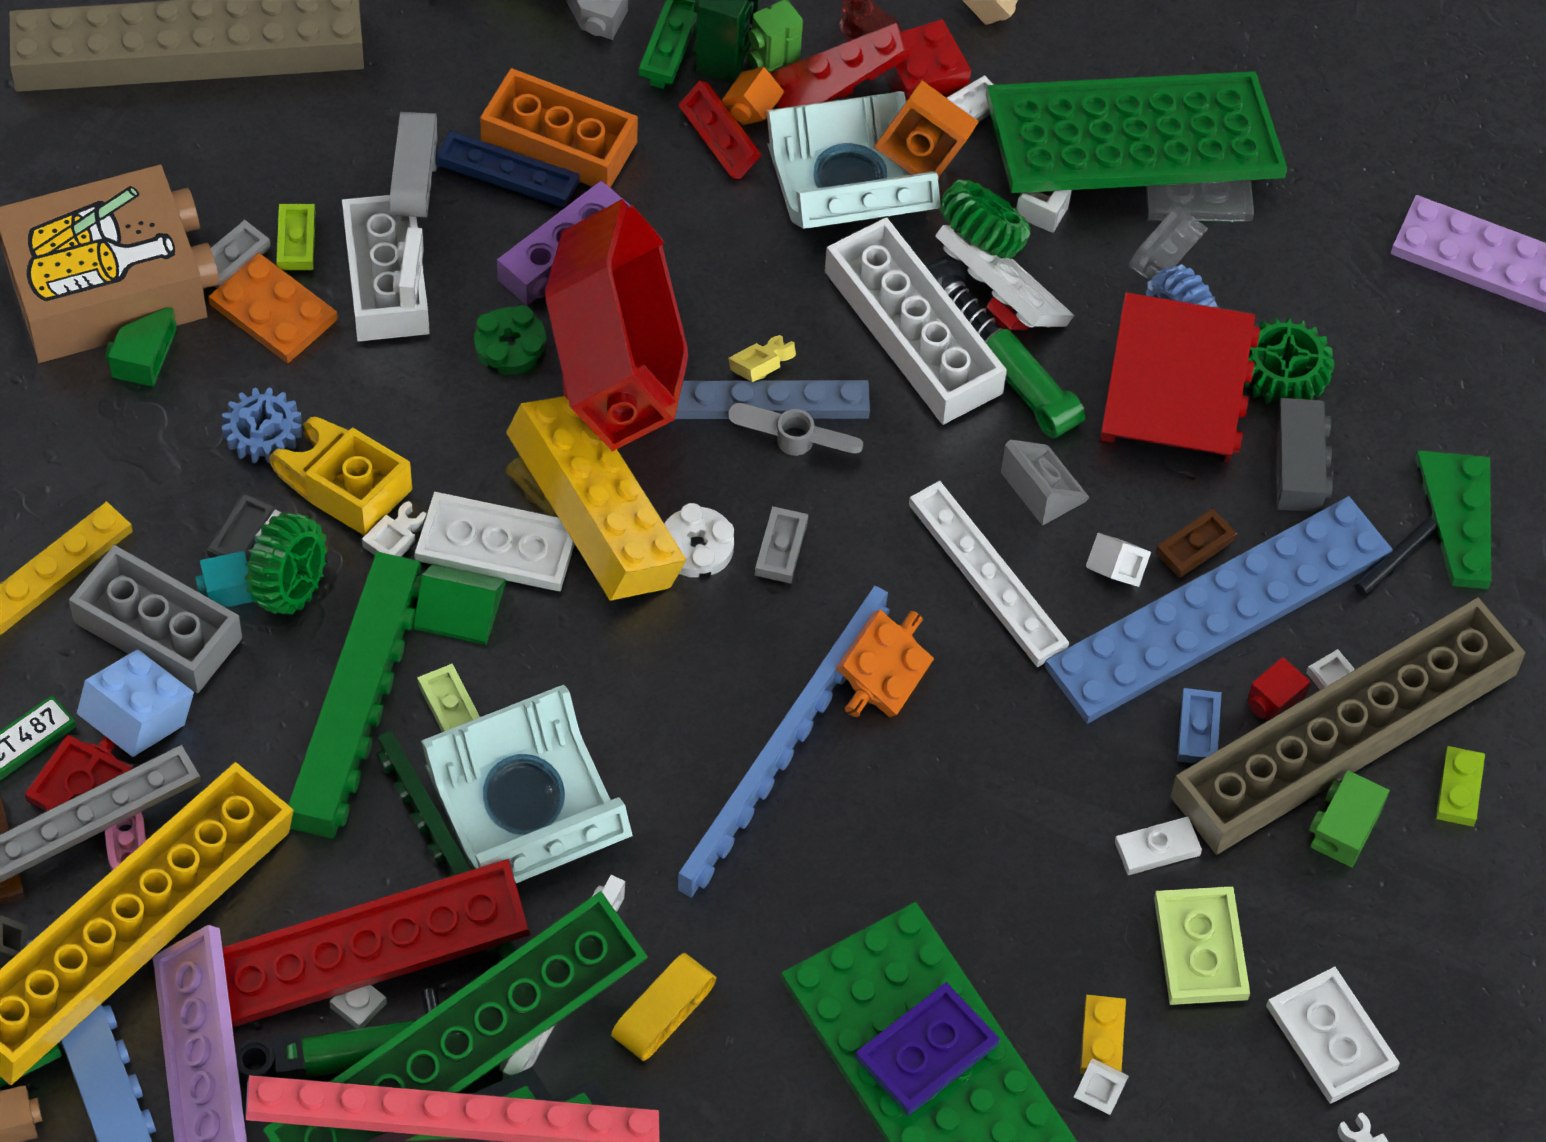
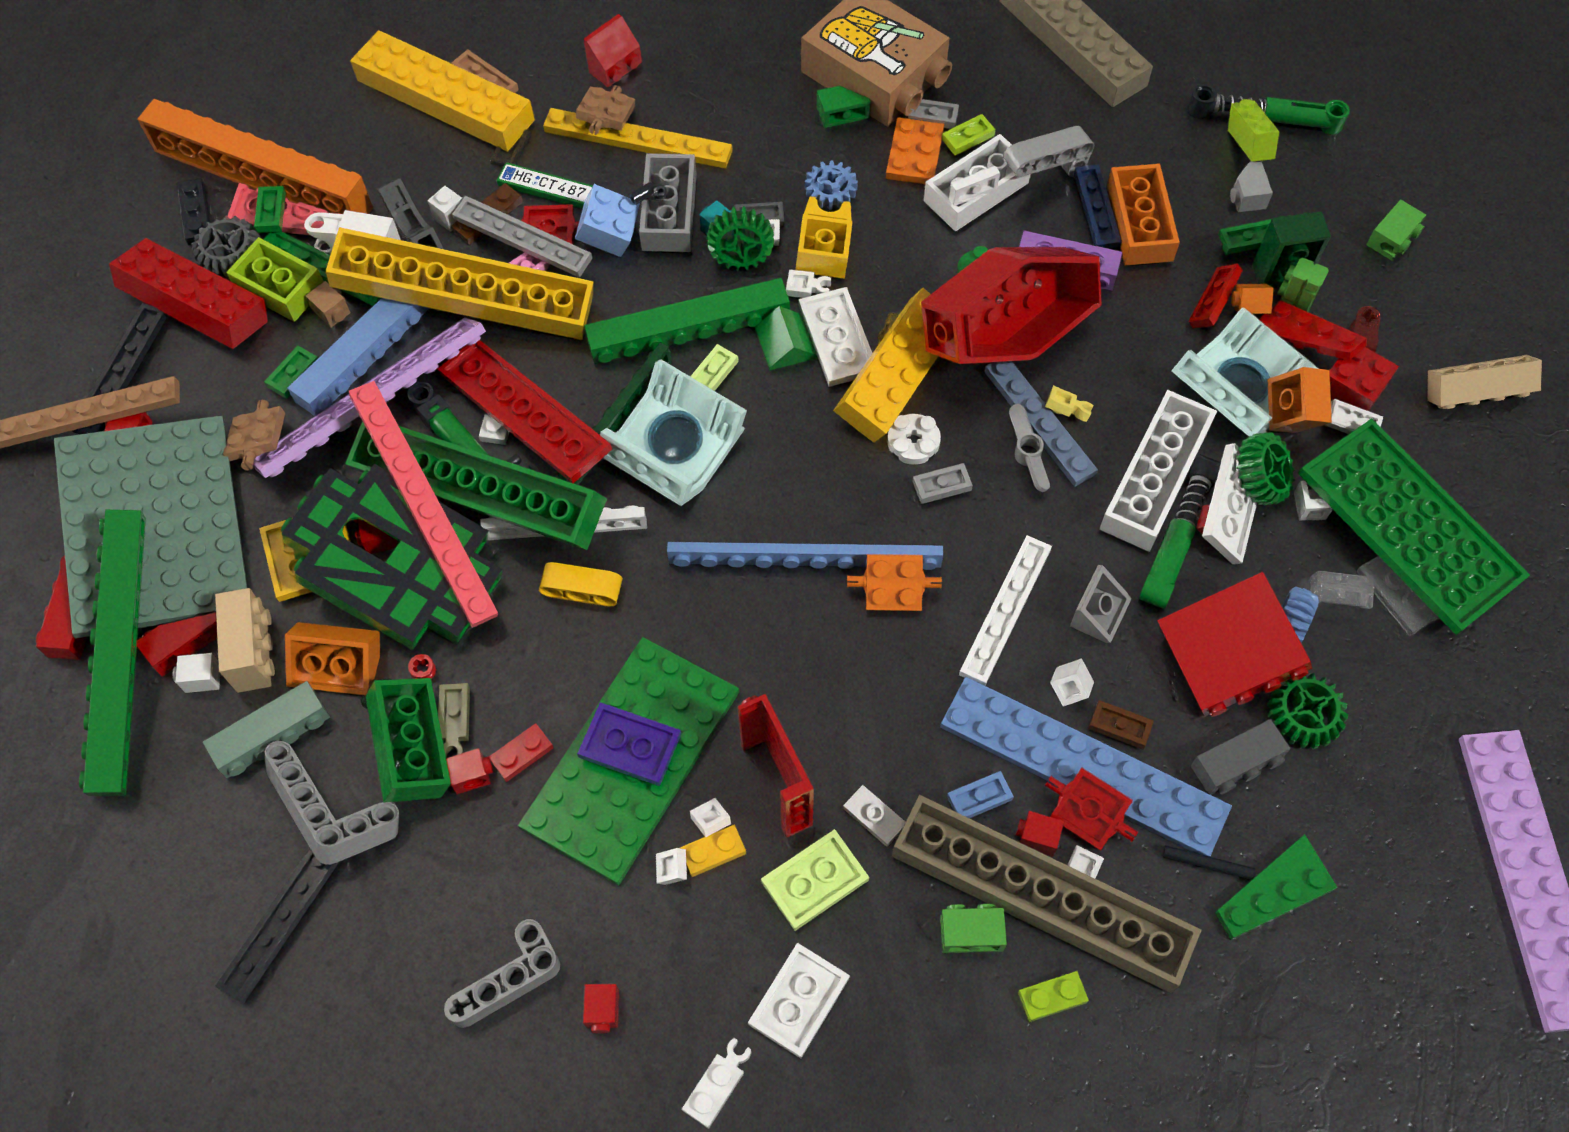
camera: 65 degrees right, 5 degrees up
none -> black arm [629,182,667,205]
none -> white plate [690,798,731,837]
none -> red panel [738,694,814,838]
none -> red plate [1045,767,1139,850]

